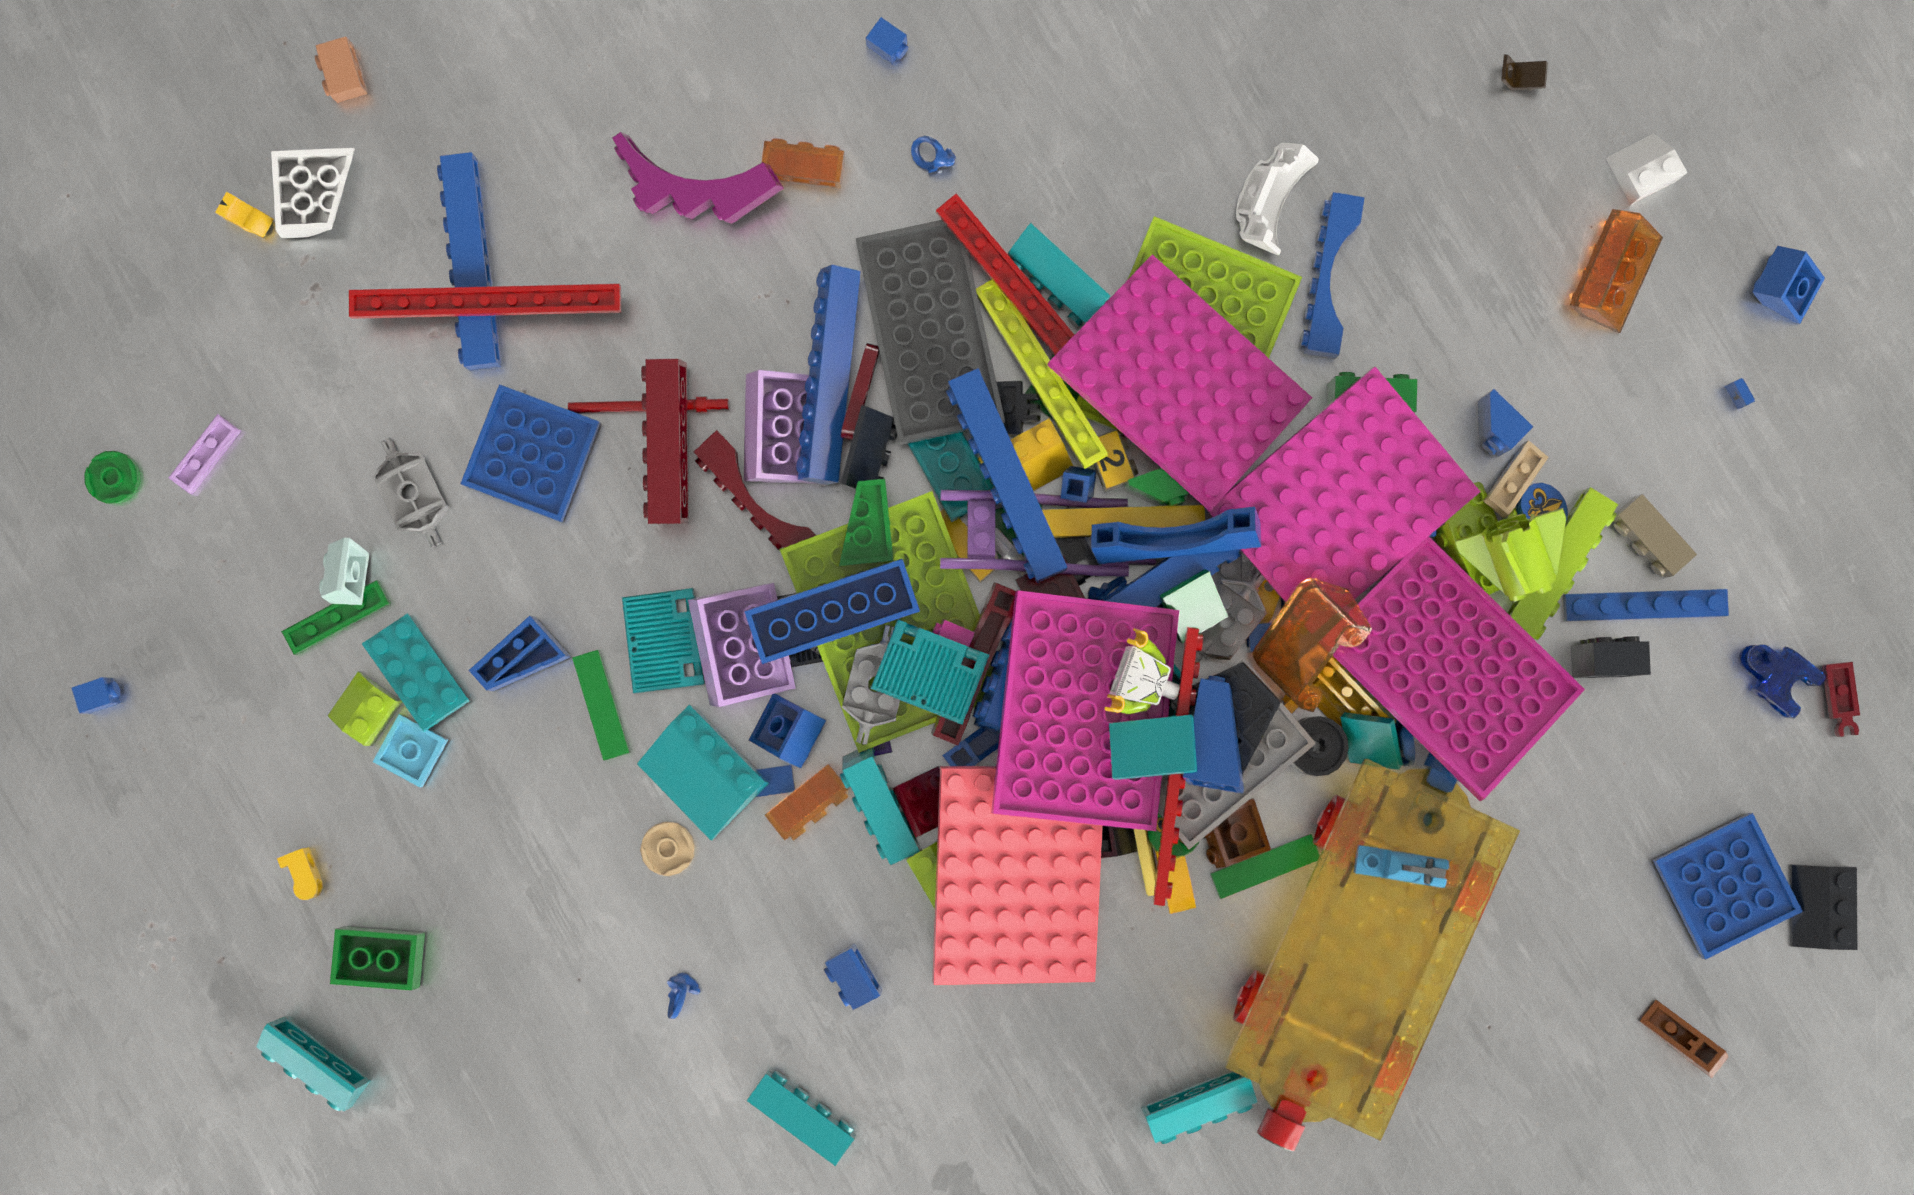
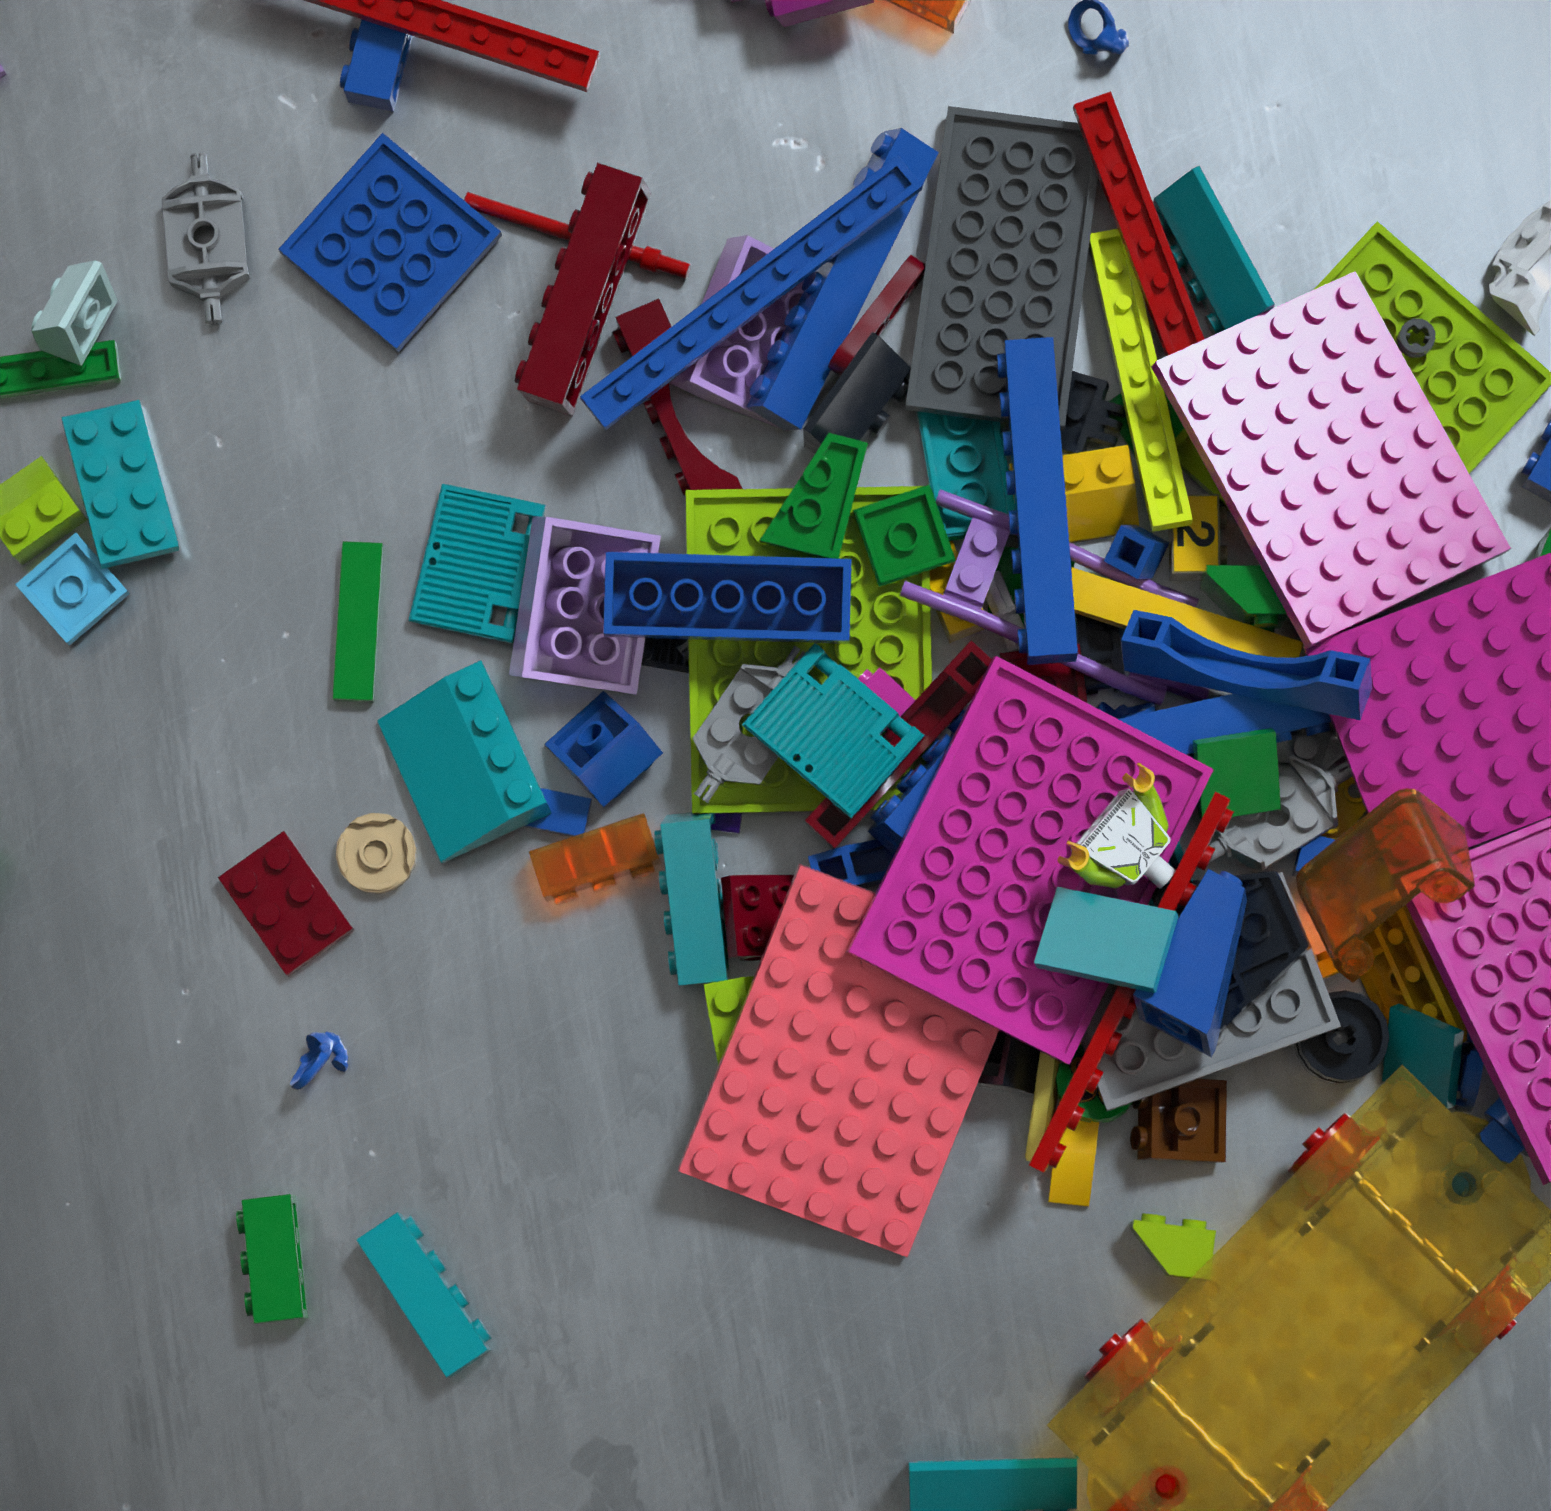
camera: 25 degrees right, 5 degrees down
blue wedge [468,616,571,691] -> none
blue slope [824,943,882,1010] -> none
green tile [1210,834,1321,899] -> none
dark azure plate [1353,845,1459,889] -> none
none -> dark red plate [218,831,354,977]
none -> green brick [236,1194,308,1324]
none -> blue plate [580,155,923,431]
none -> green tile [853,484,956,587]
none -> lime slope [1130,1213,1216,1281]
none -> dark grey bush [1397,319,1436,358]

